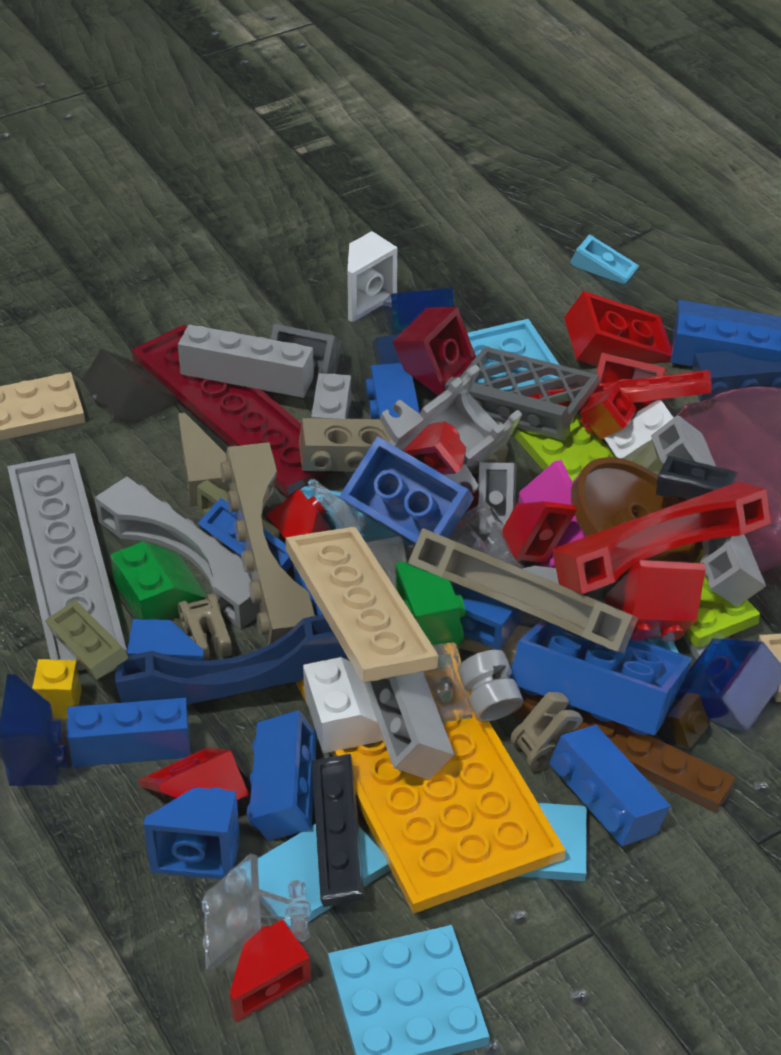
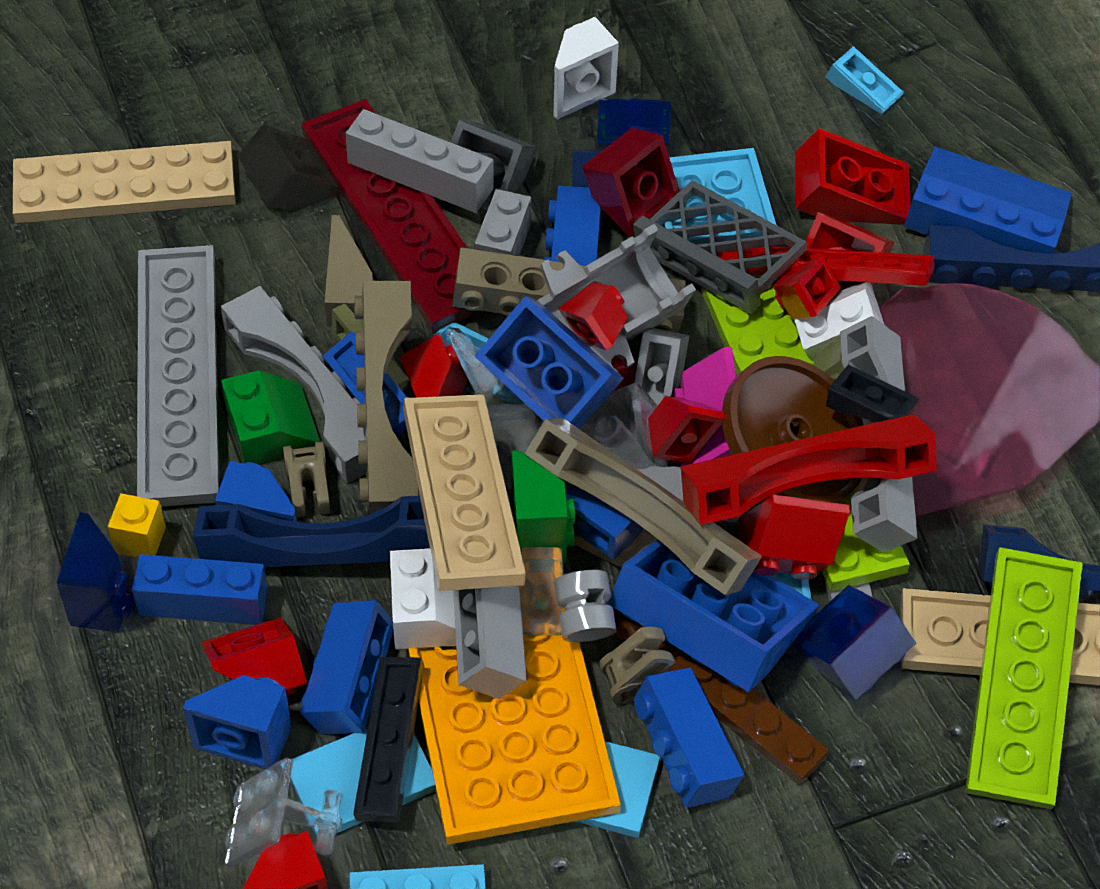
camera: 10 degrees right, 10 degrees up
olive plate [44,600,128,680] -> none
dark brown plate [666,693,710,749] -> none

